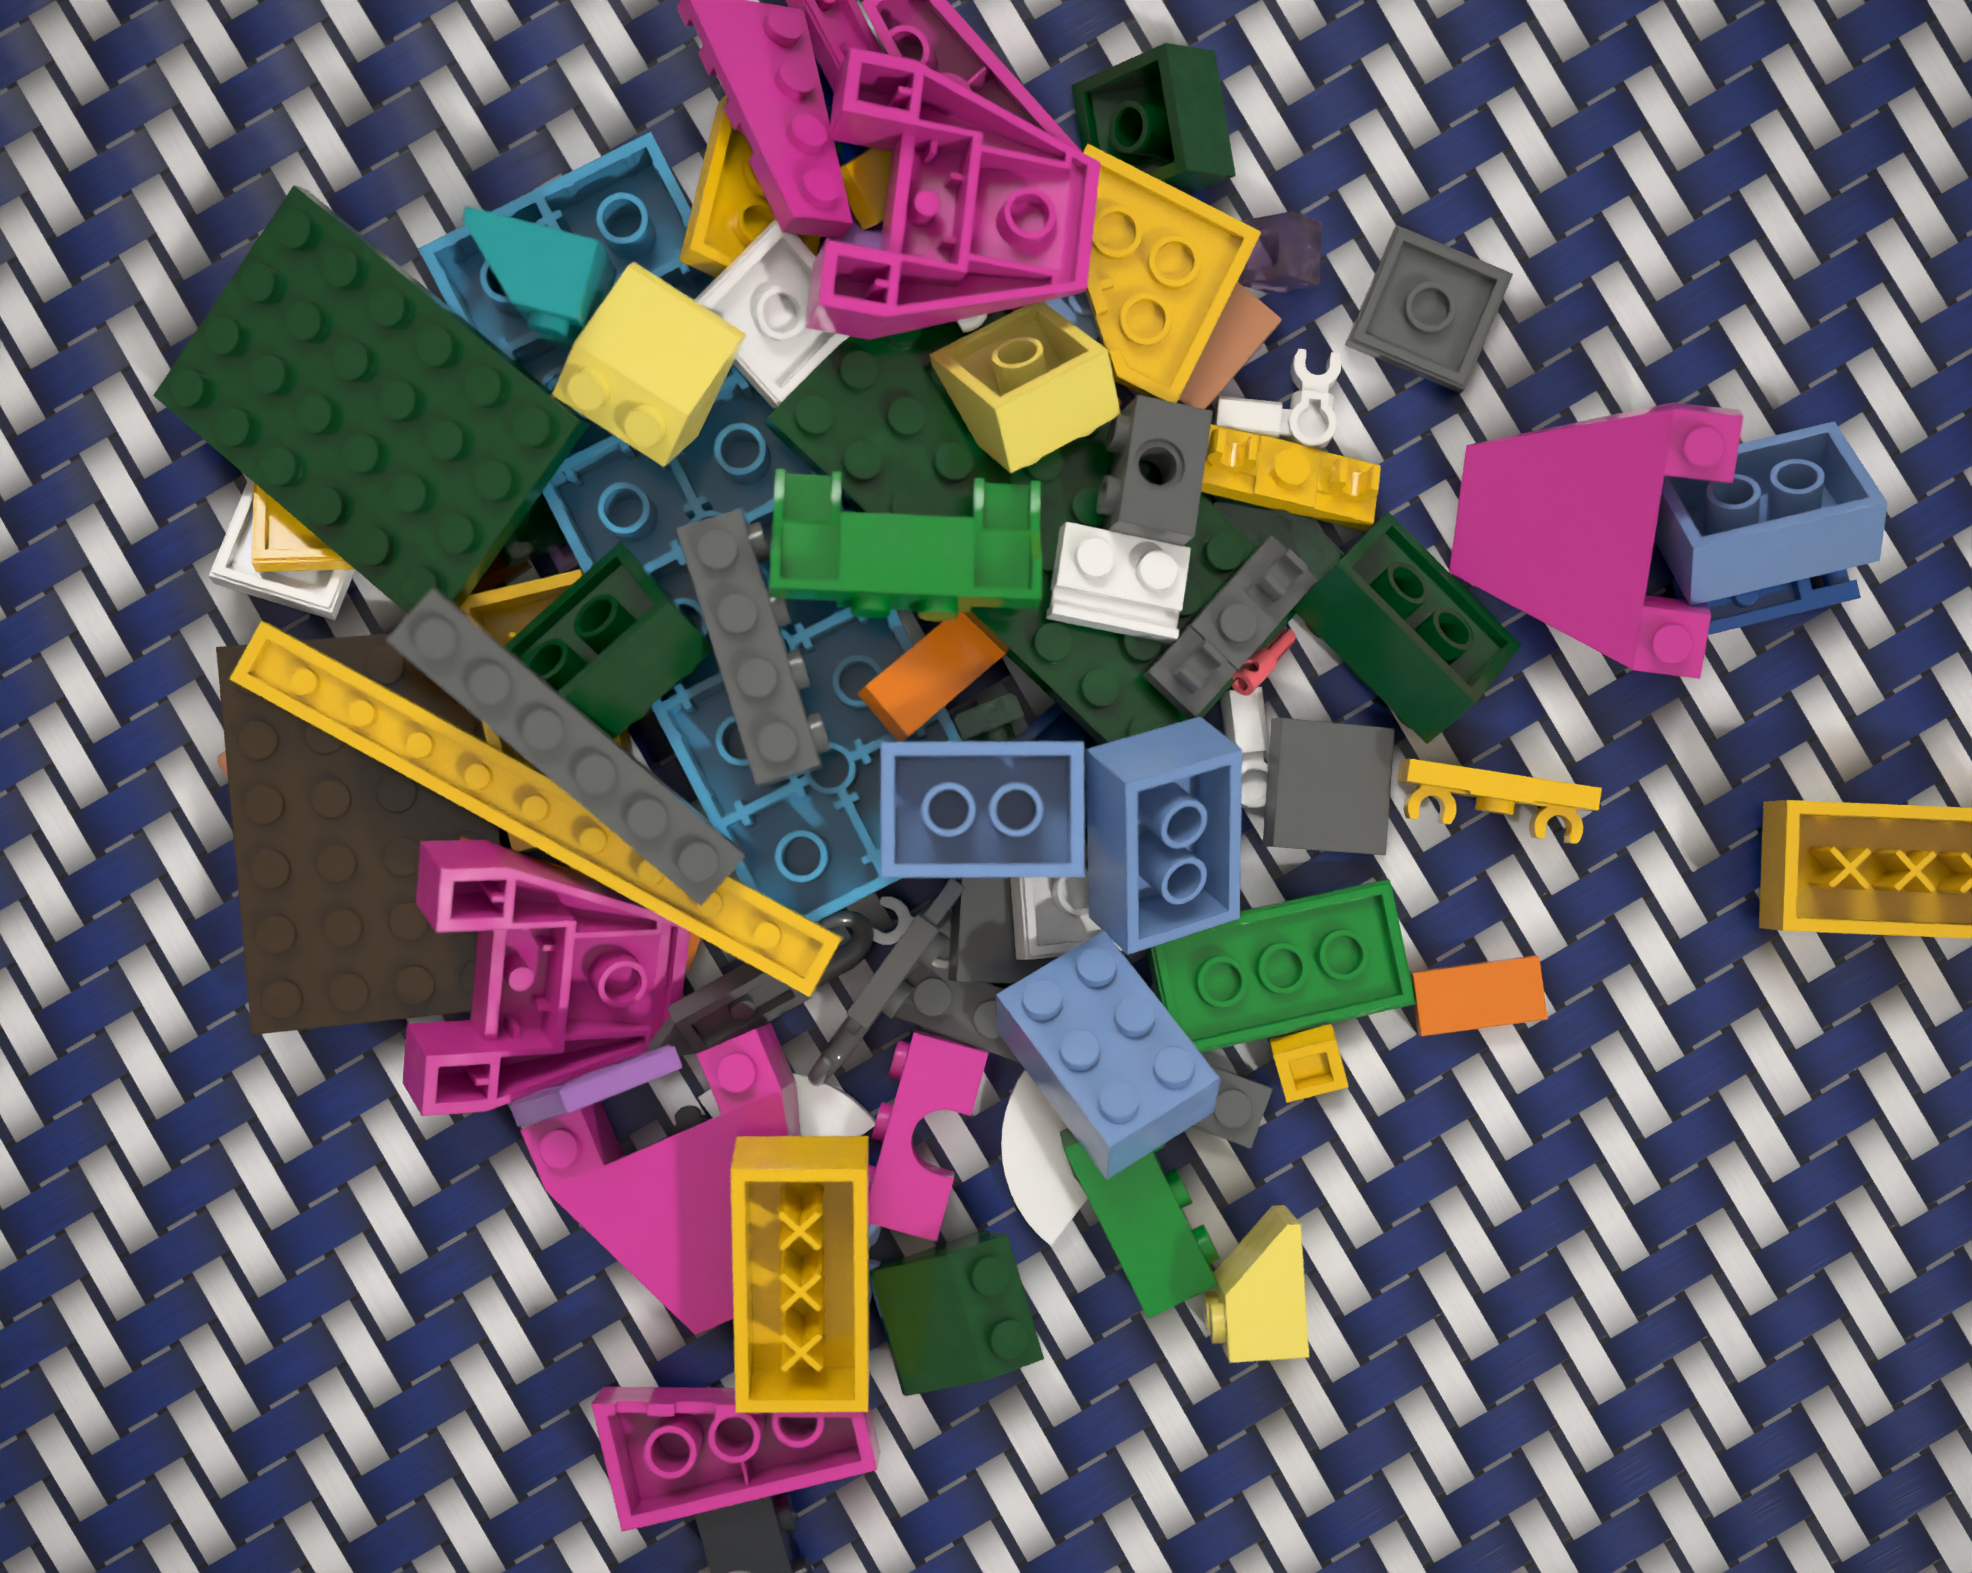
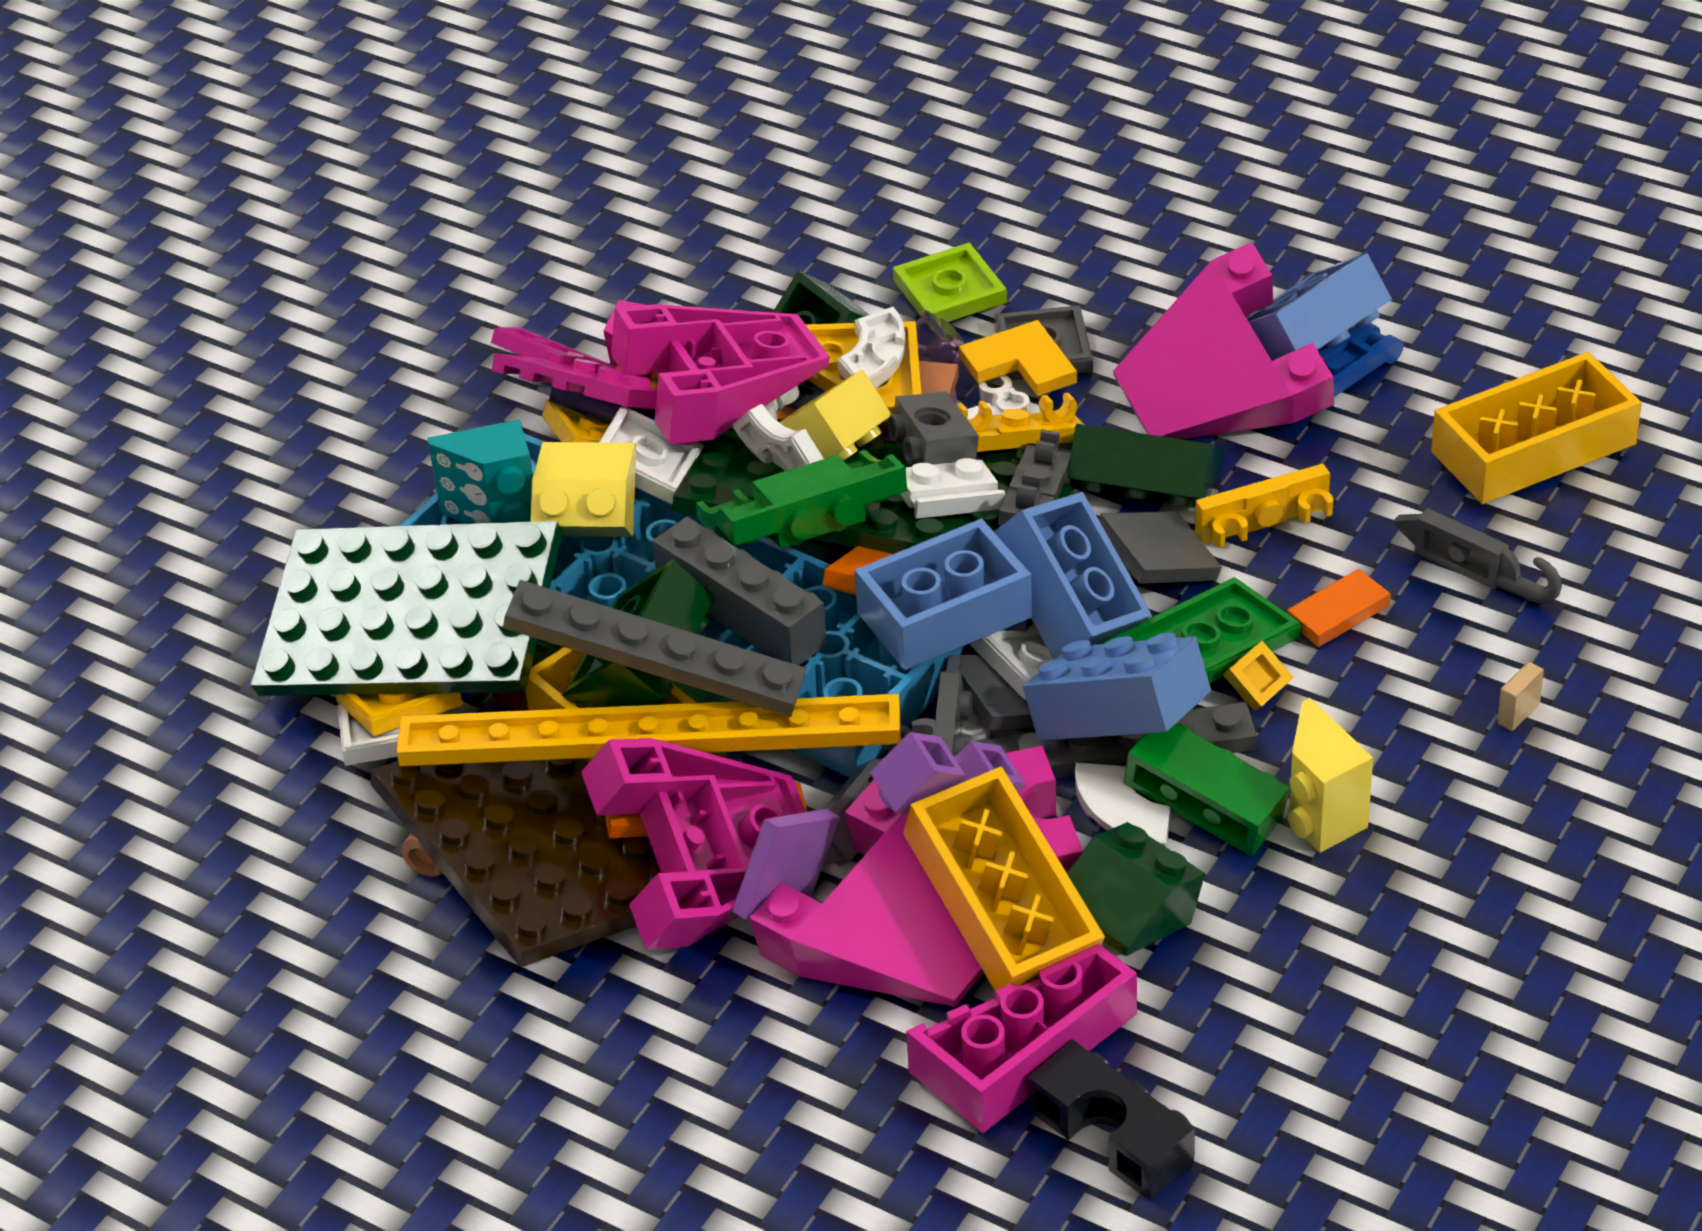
camera: 25 degrees left, 45 degrees down
none -> white tile [732,404,824,471]
none -> white tile [837,307,905,388]
none -> medium lavender arch [870,732,1025,814]
none -> lime plate [893,242,1007,328]
none -> yellow tile [959,320,1077,396]
none -> dark grey plate [1392,508,1562,604]
none -> tan tile [1497,662,1544,732]

